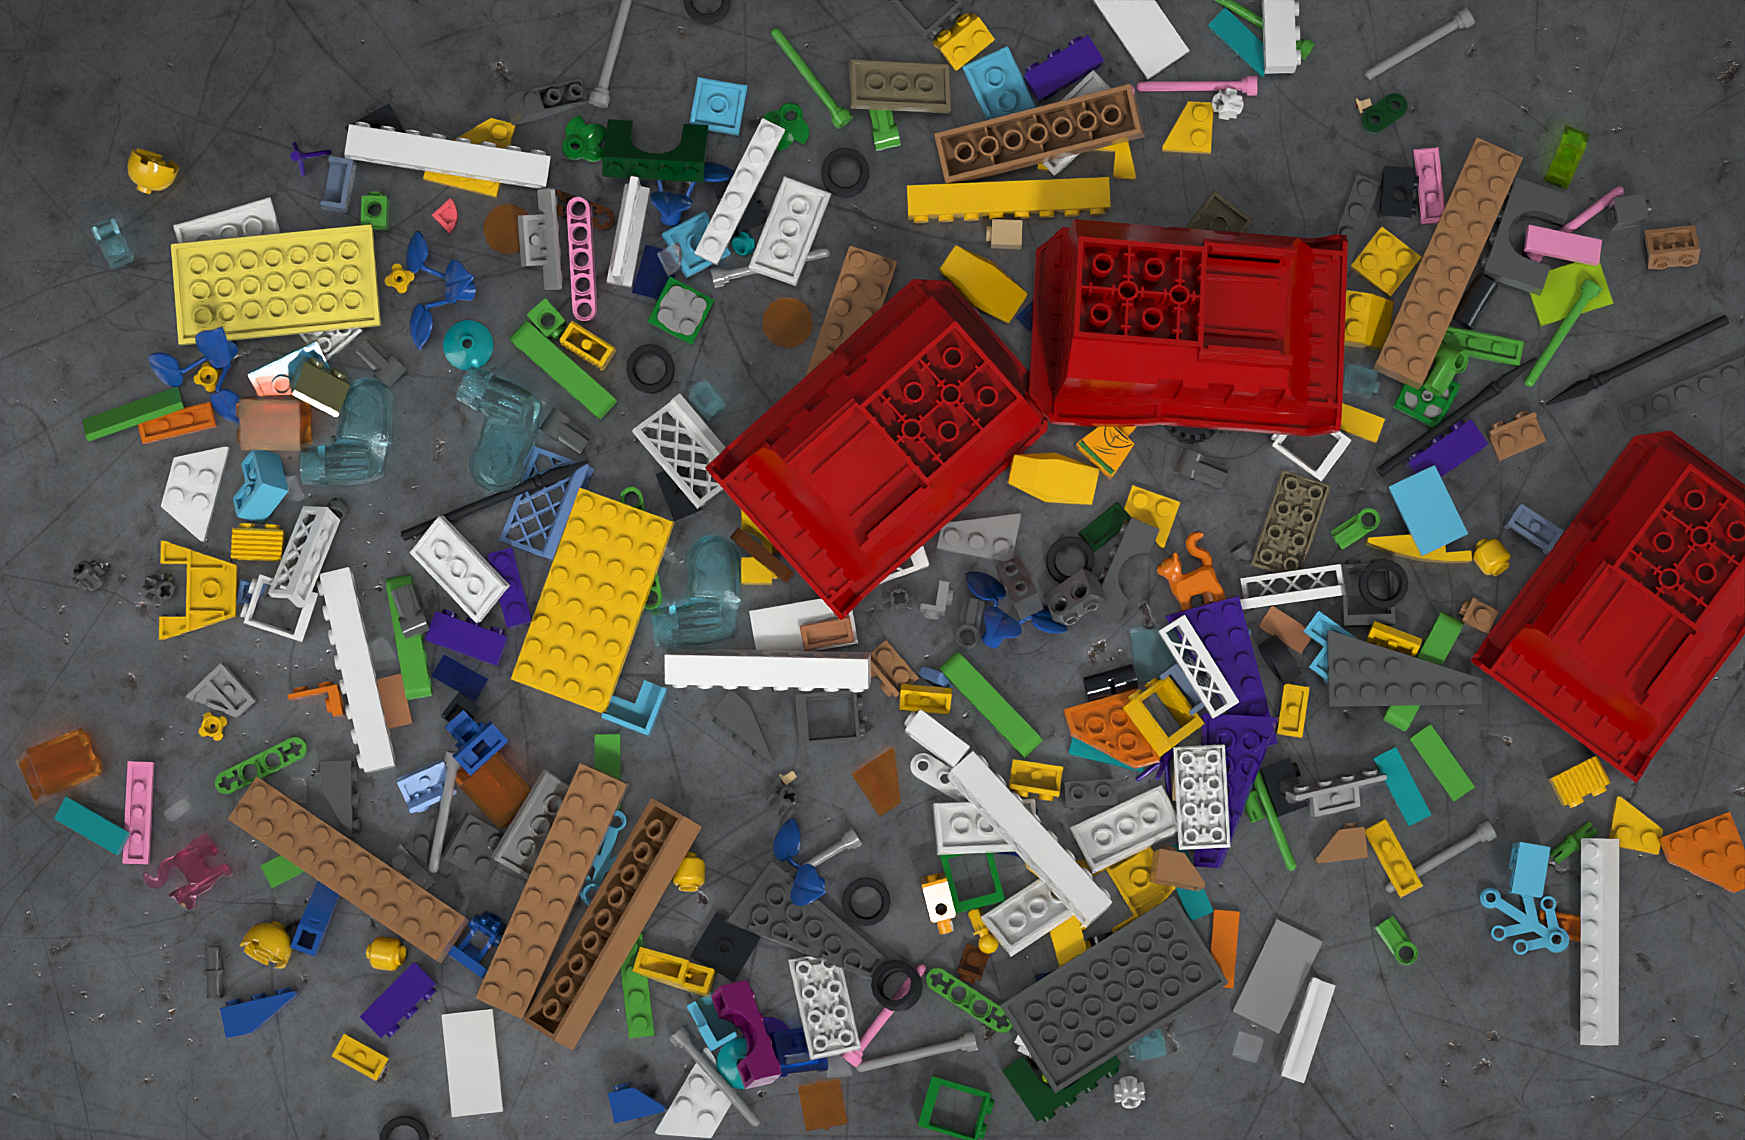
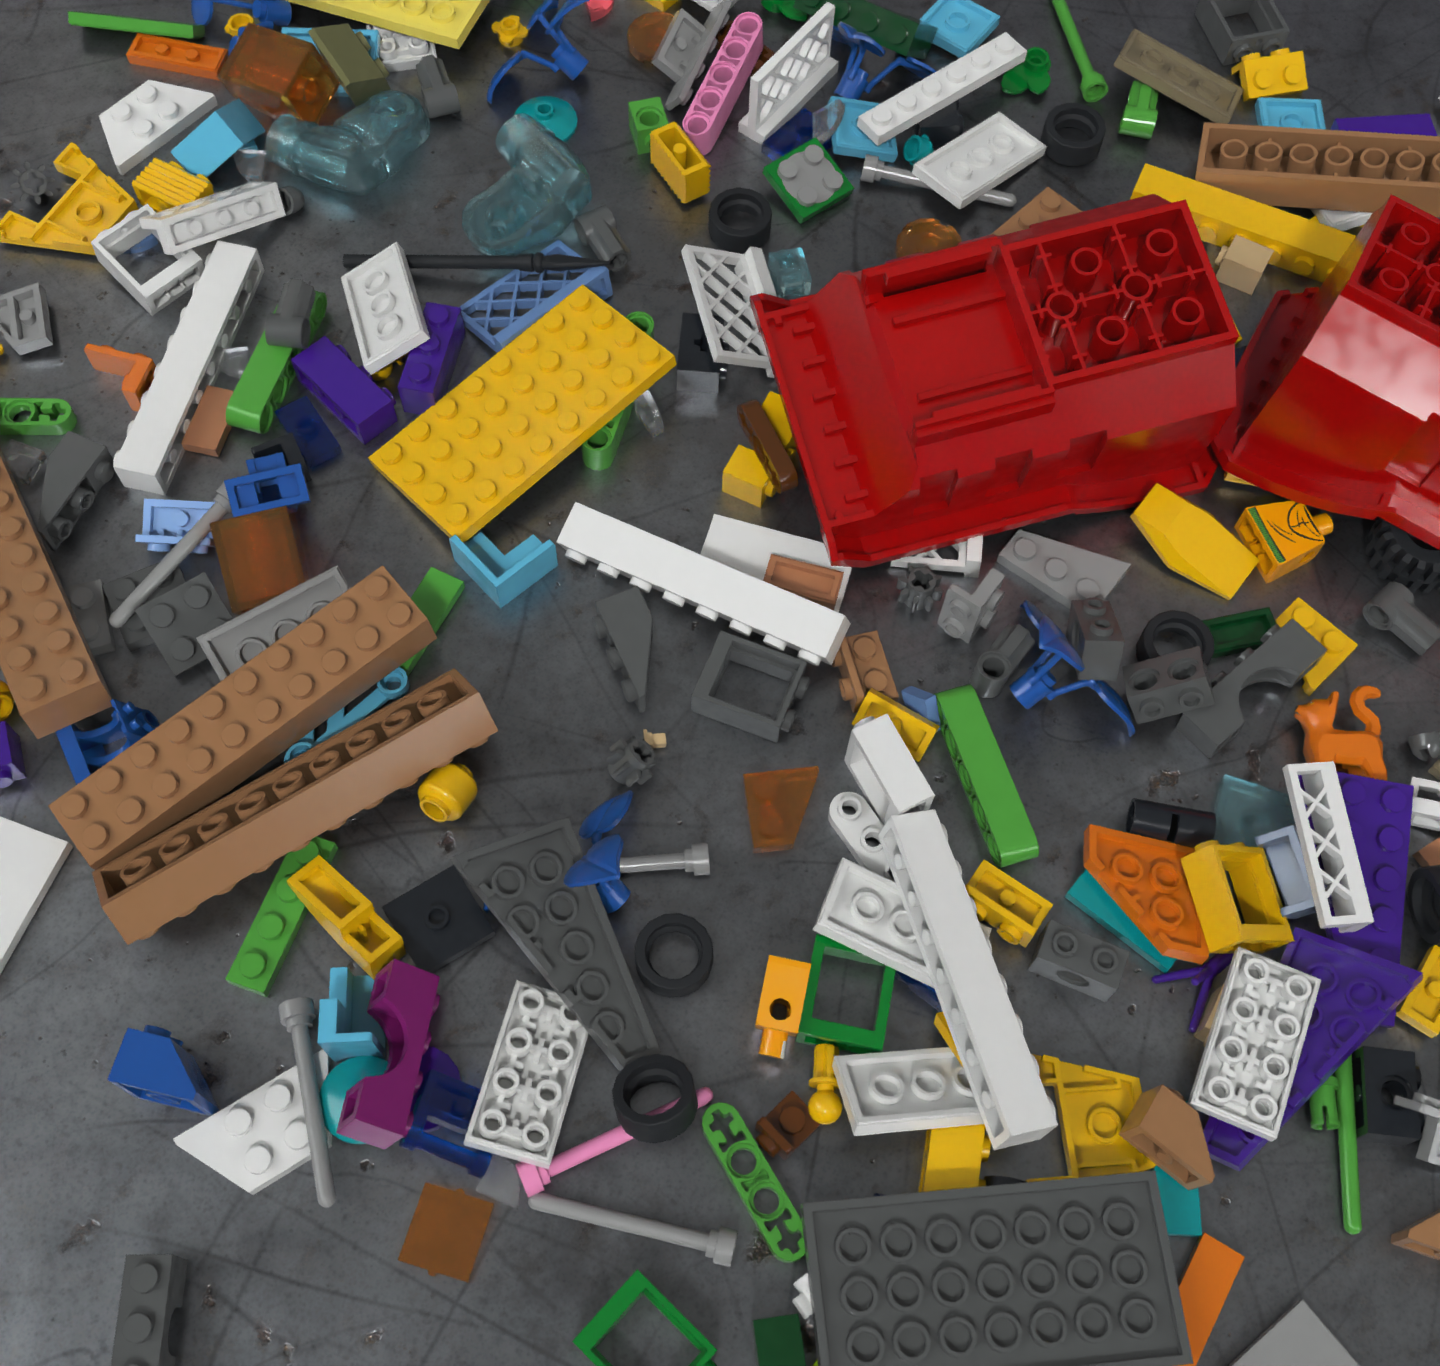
camera: 20 degrees right, 20 degrees down
bright green beam [509,320,617,420] -> none
clear light blue piece [652,535,742,647] -> none
white tile [1070,784,1178,874] -> none

